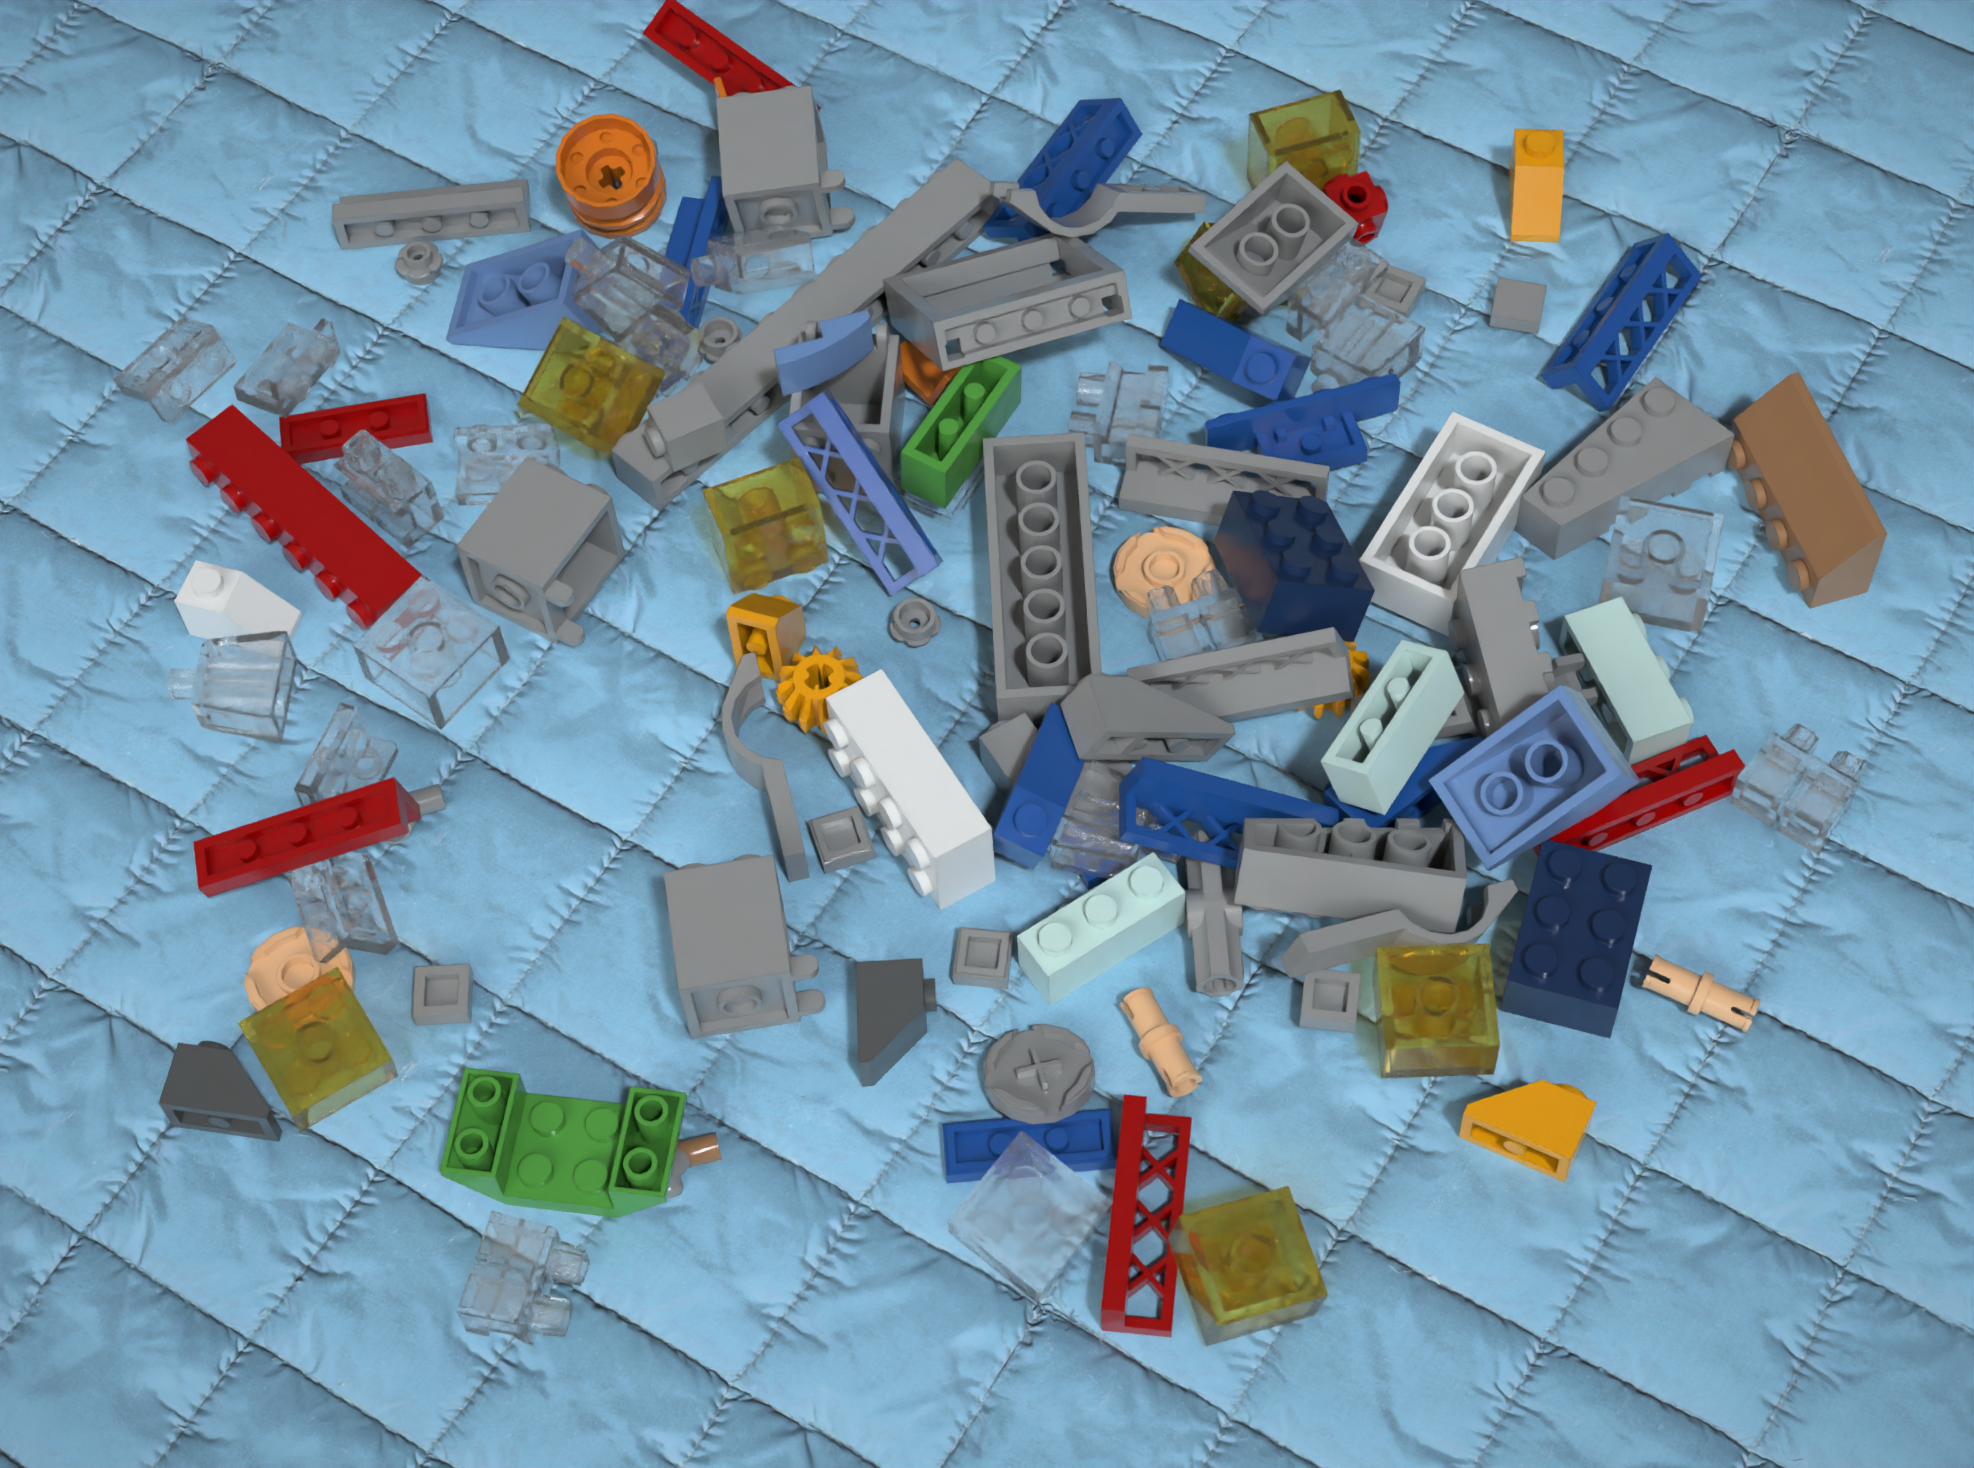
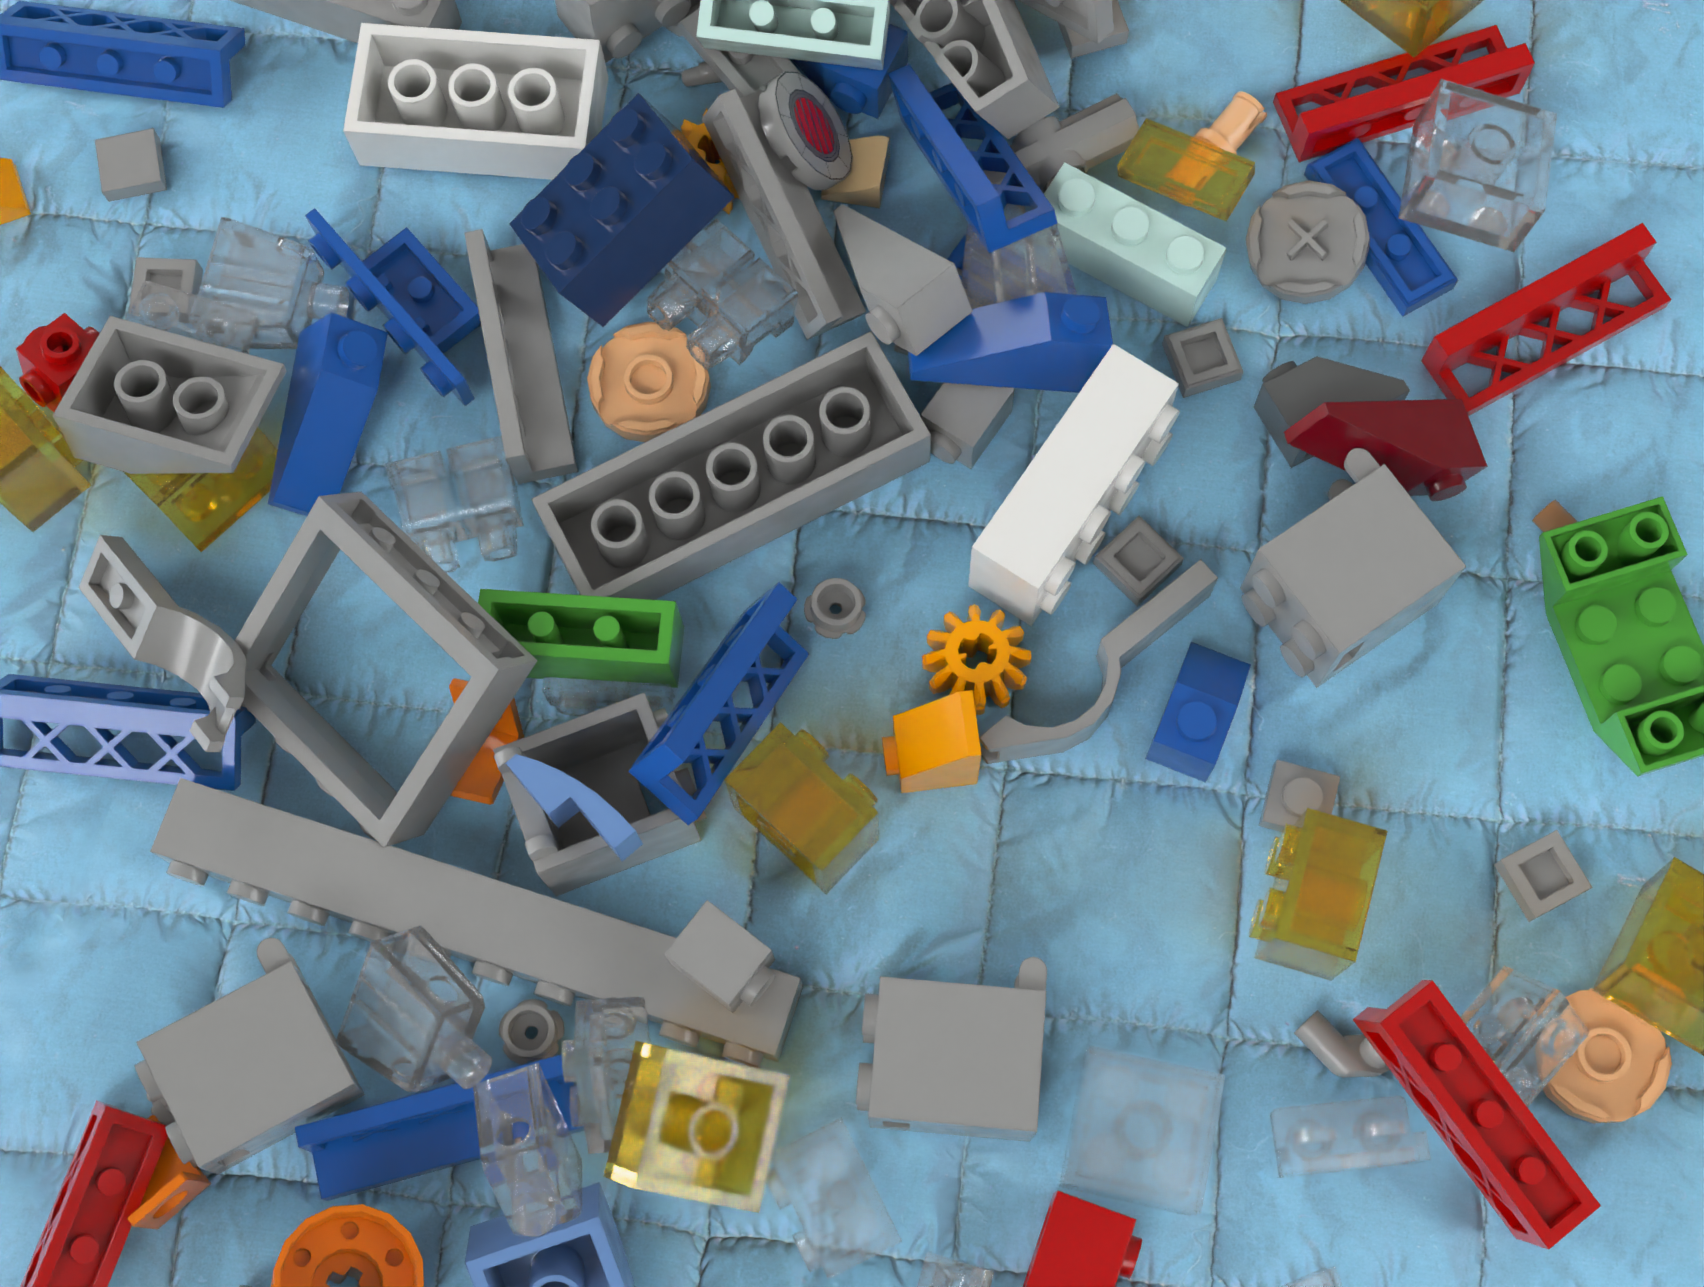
camera: 115 degrees left, 15 degrees up
none -> light grey tile [758,71,853,190]
none -> tan slope [821,135,890,208]
none -> clear yellow tile [1117,118,1255,222]
none -> blue slope [1145,642,1251,782]
none -> clear yellow brick [1249,808,1388,981]
none -> light grey plate [1259,760,1341,843]
none -> dark red slope [1283,399,1488,501]
none -> red fence [1421,223,1671,416]

